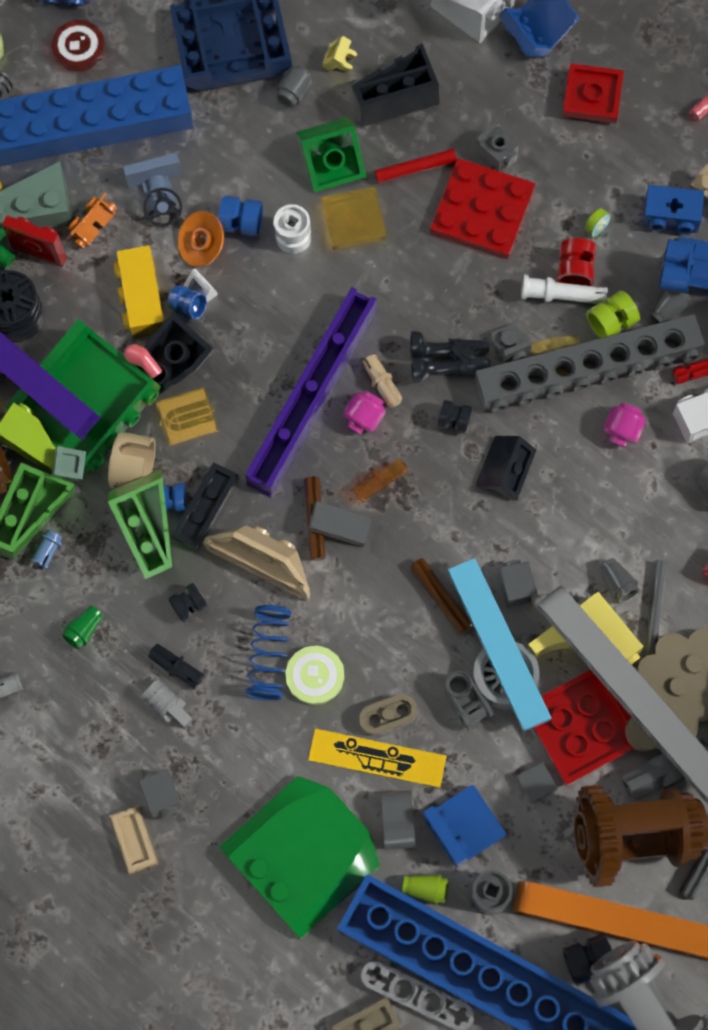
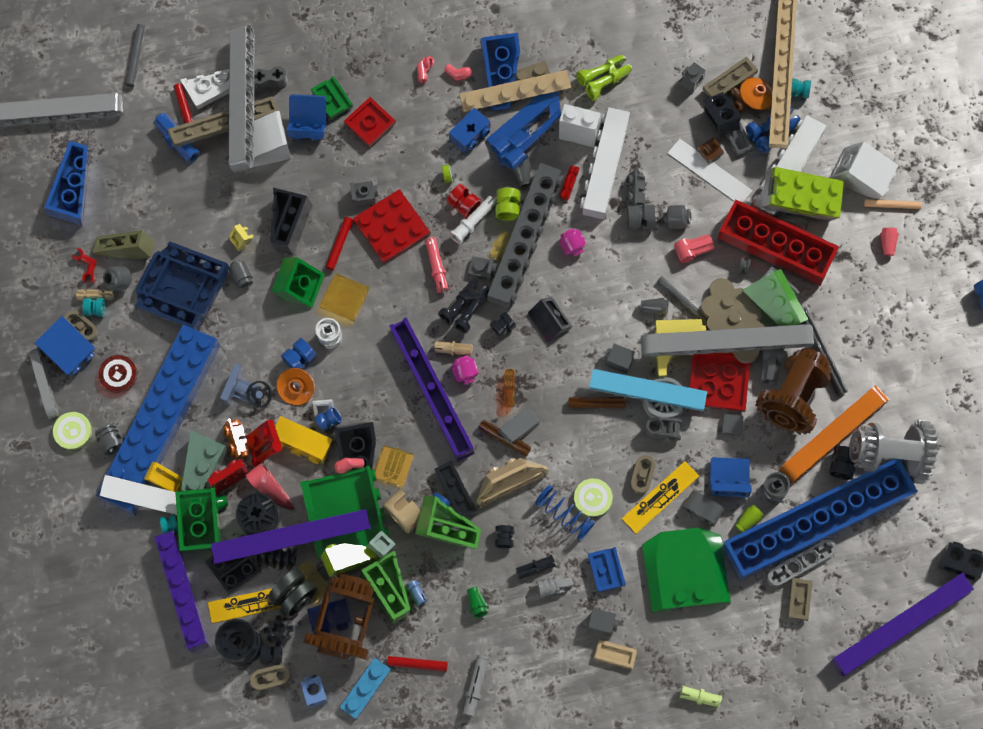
camera: 55 degrees left, 0 degrees up
none -> red plate [246,420,282,467]
none -> coral piece [246,463,295,510]
none -> green plate [311,76,353,120]
none -> coral pin [425,237,449,293]
none -> blue plate [588,547,626,593]
none -> yellowish green pin [679,685,722,708]

